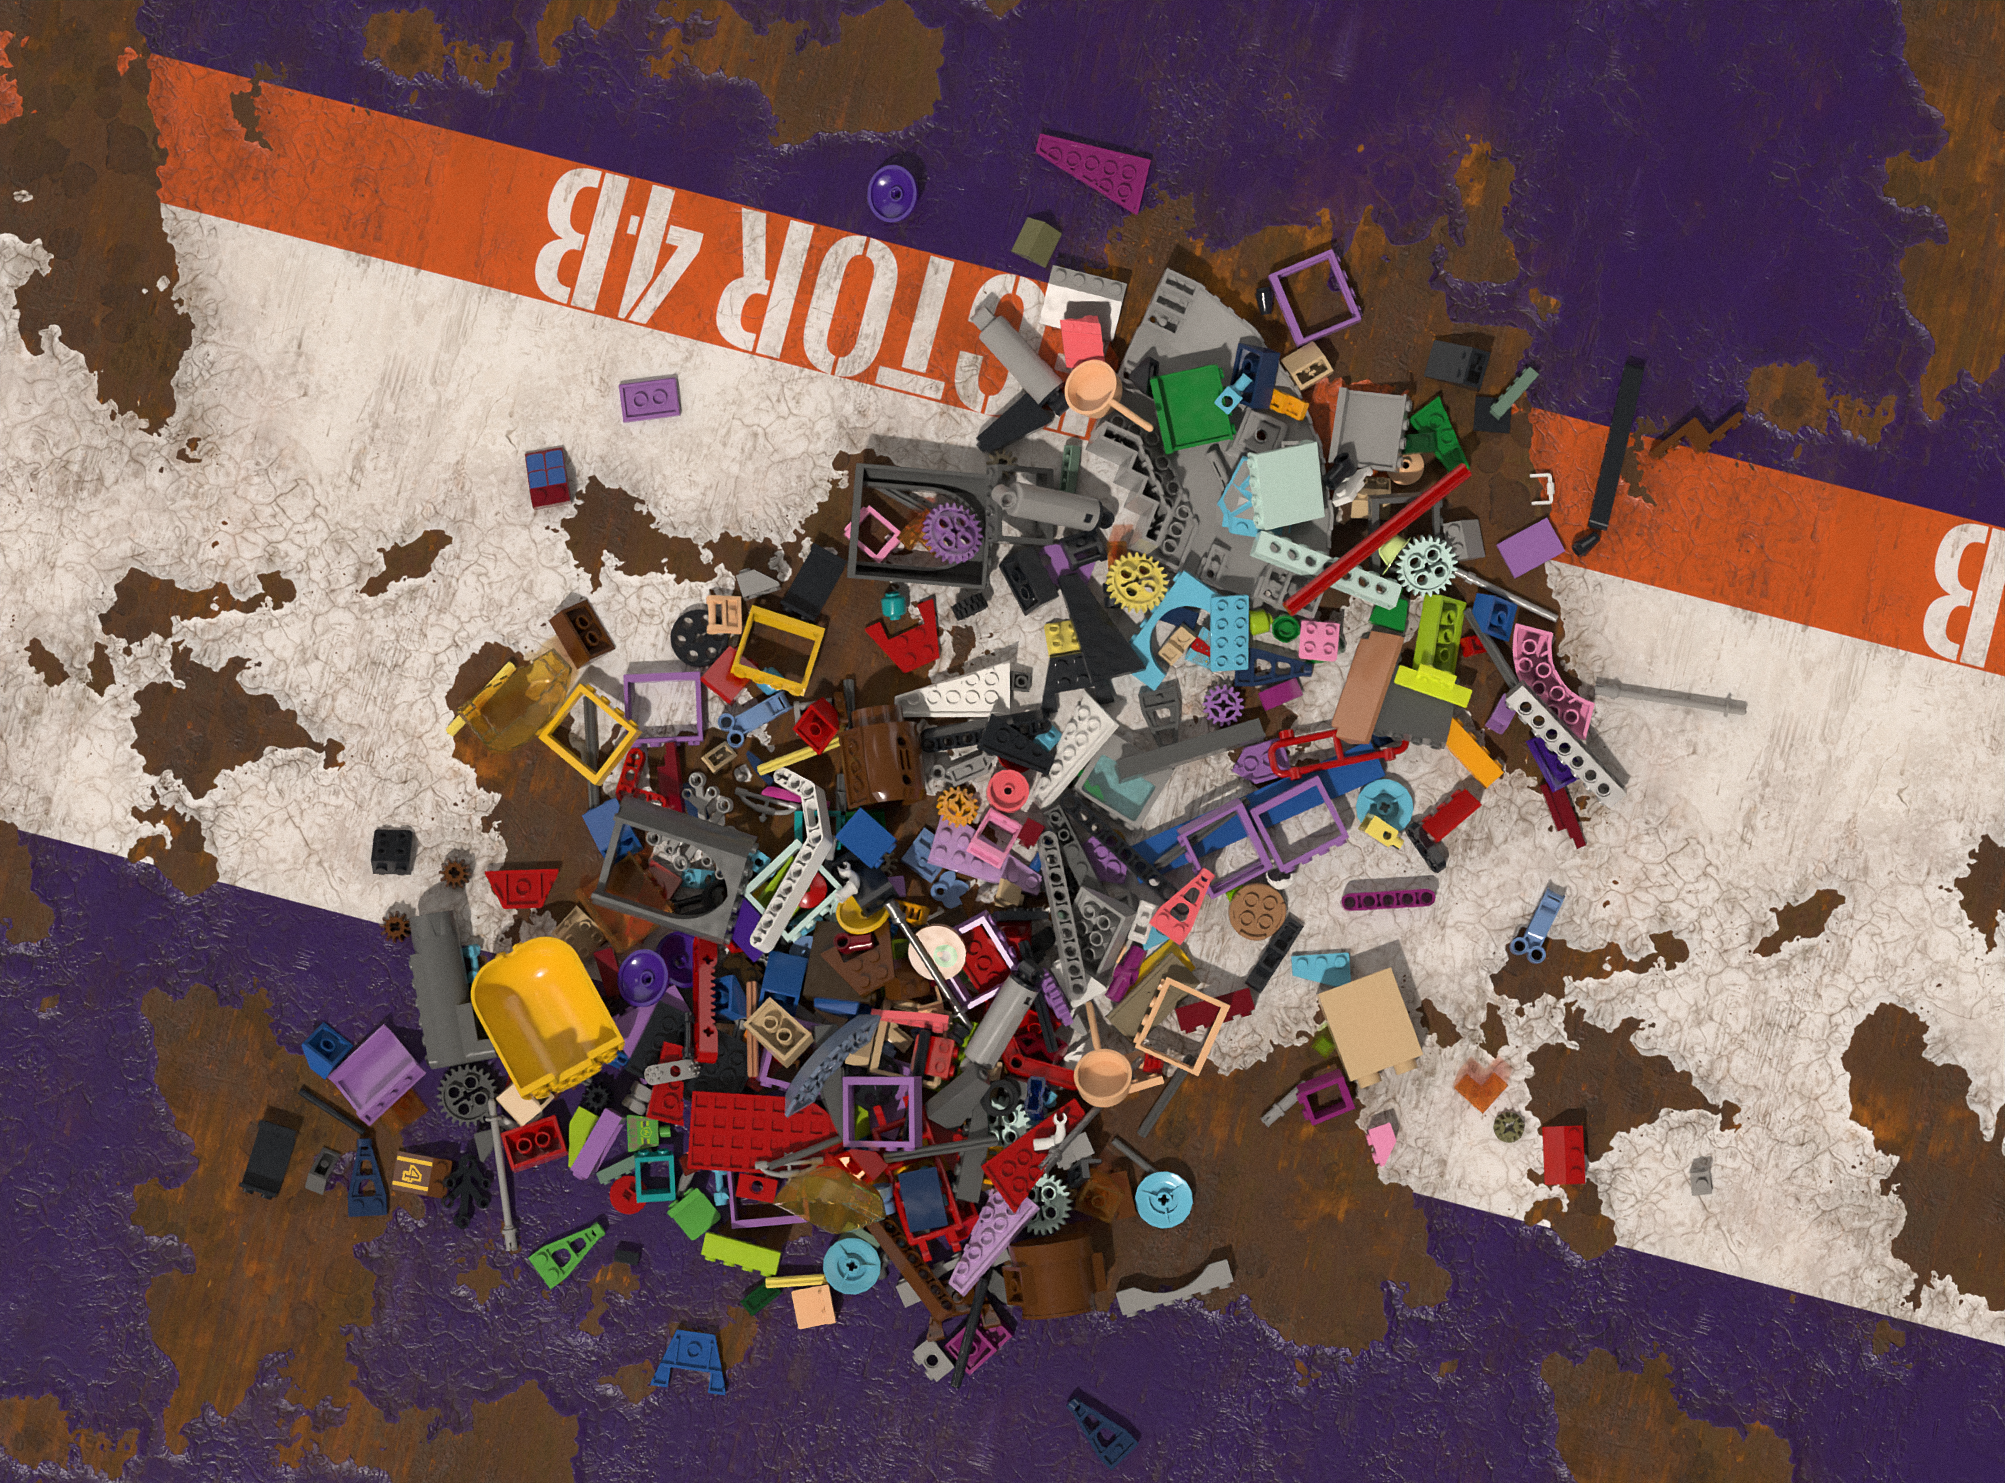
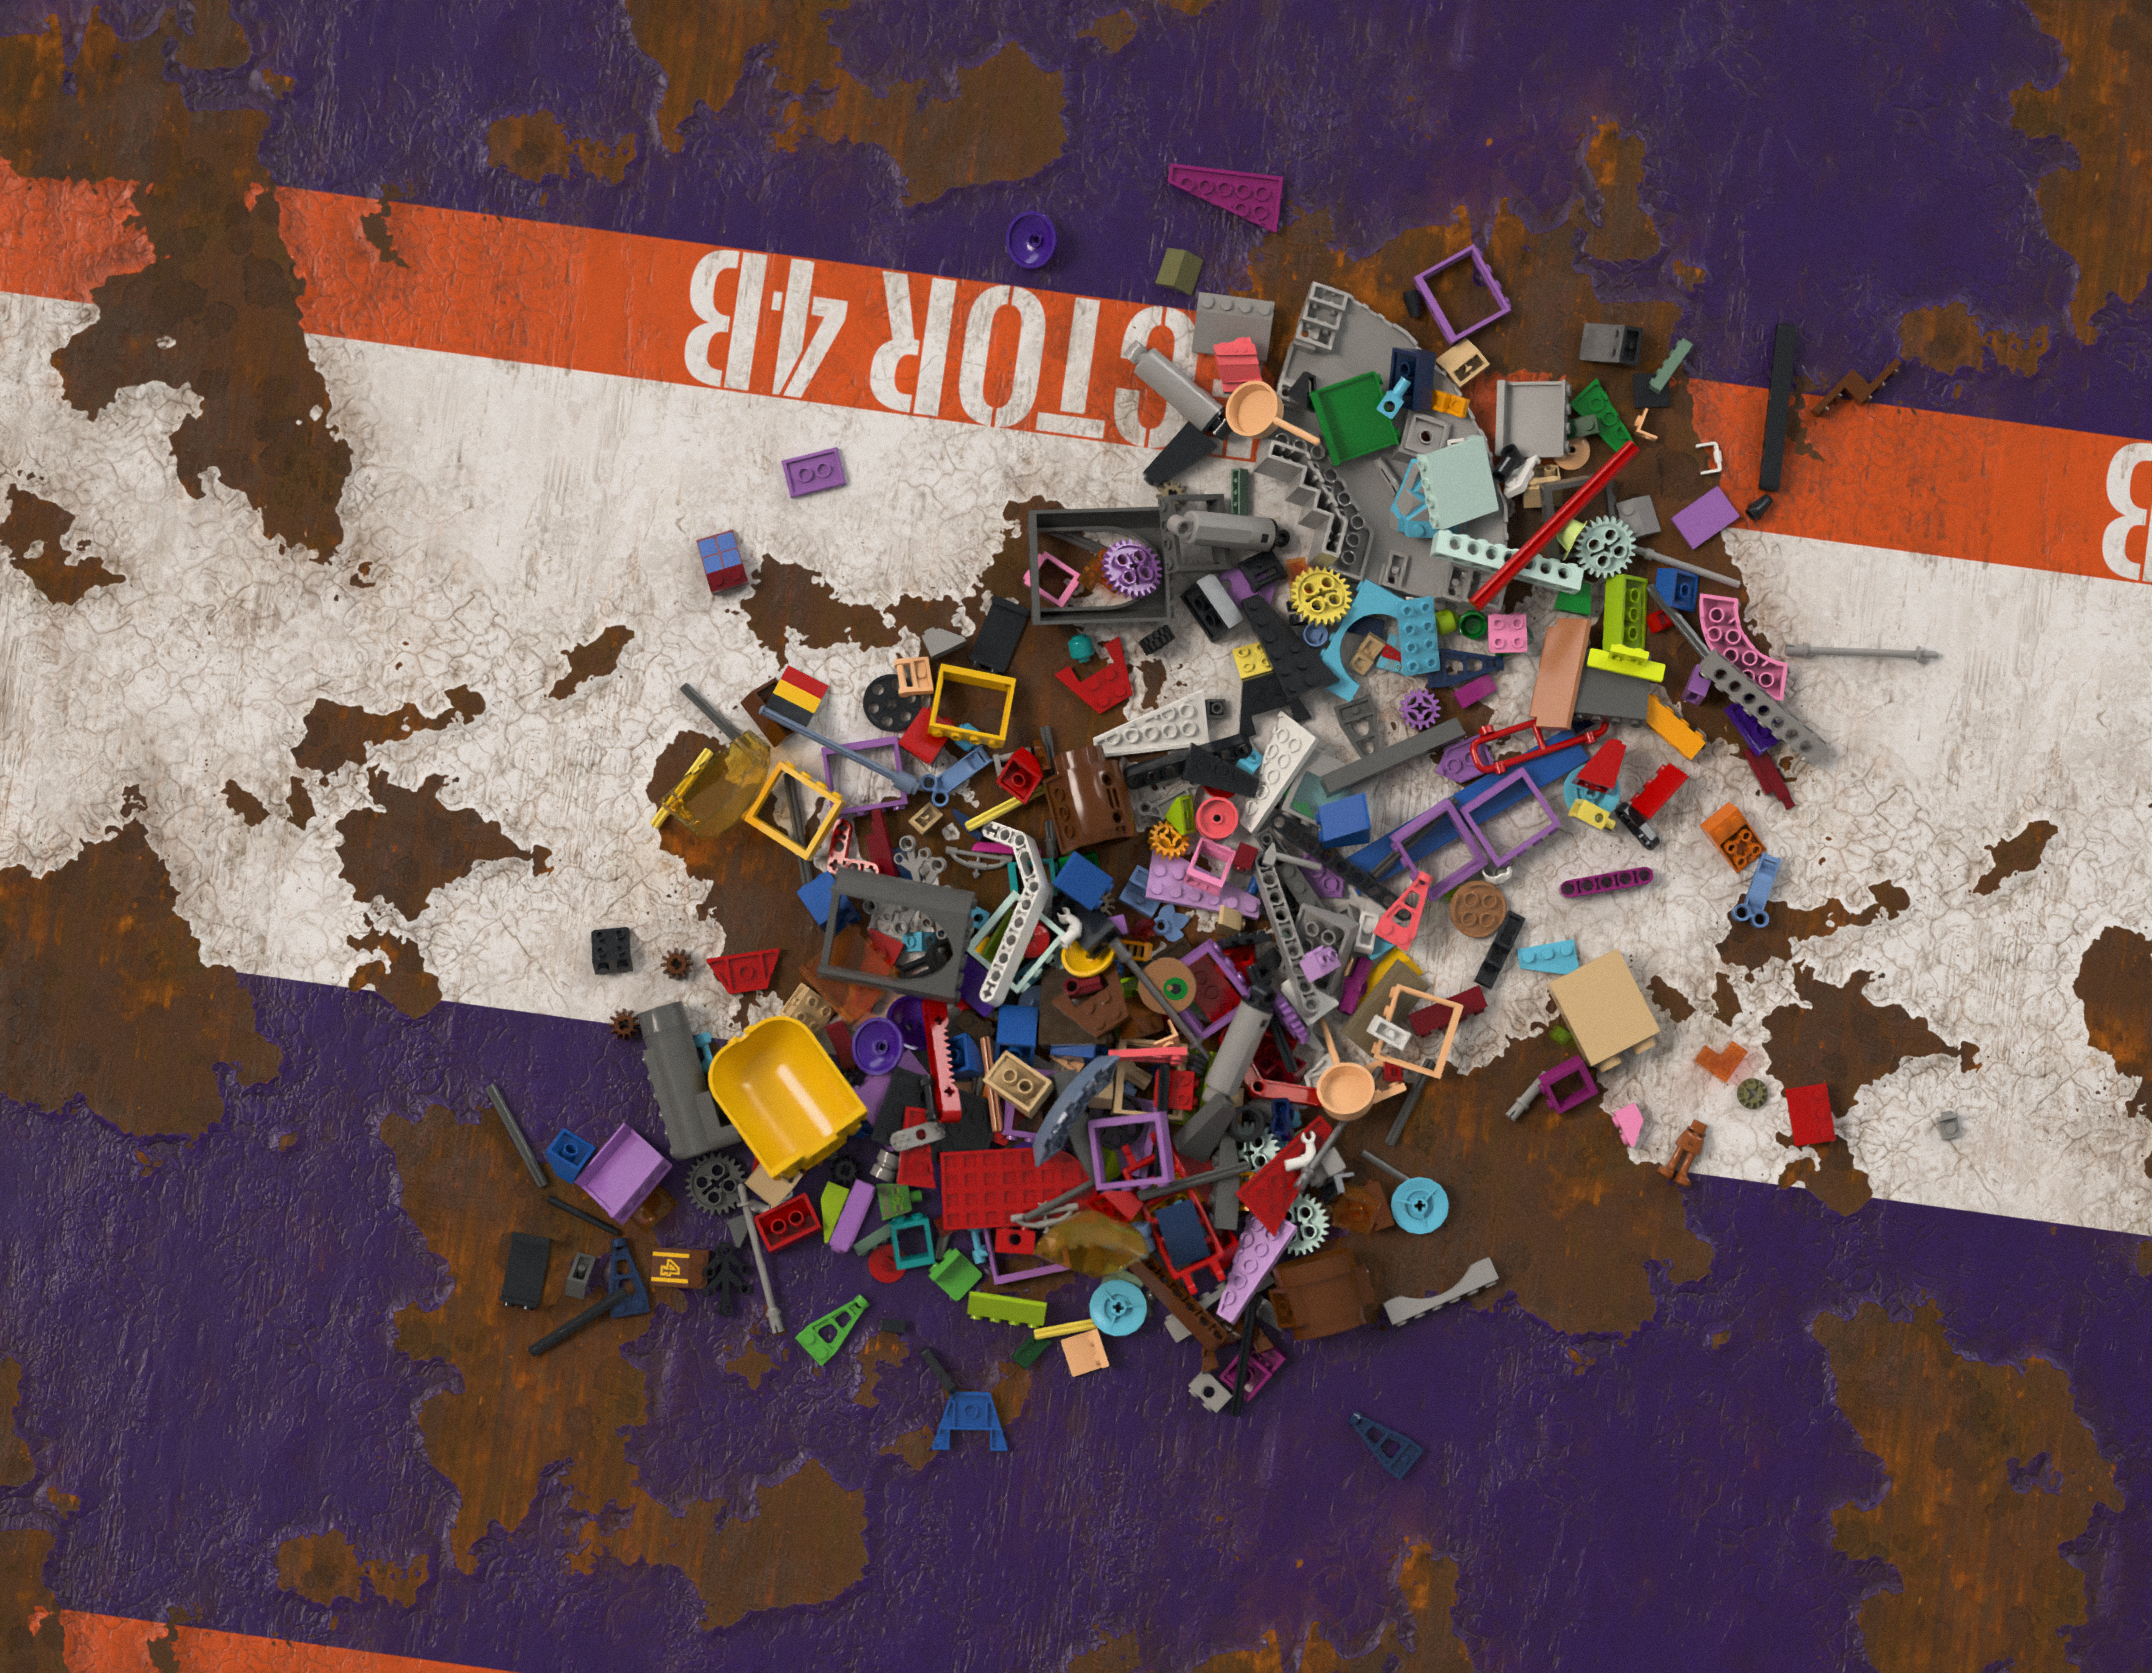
camera: 10 degrees left, 0 degrees up
none -> dark grey axle [485,1084,548,1188]
none -> black axle [528,1287,628,1357]
none -> dark grey axle [680,683,767,768]
none -> flag [759,665,921,795]
none -> black beam [919,1345,959,1396]
none -> clear red tile [1129,918,1156,943]
none -> lime slope [1164,794,1196,835]
none -> light grey piece [1262,842,1322,871]
none -> lavender brick [1299,945,1341,983]
none -> medium blue wheel [1302,622,1328,649]
none -> blue slope [1315,793,1371,849]
none -> white slope [1367,1015,1412,1051]
none -> red slope [1572,738,1627,795]
none -> light nougat bracket [1634,408,1658,442]
none -> dark orange piece [1657,1119,1708,1188]
none -> orange slope [1699,802,1767,874]

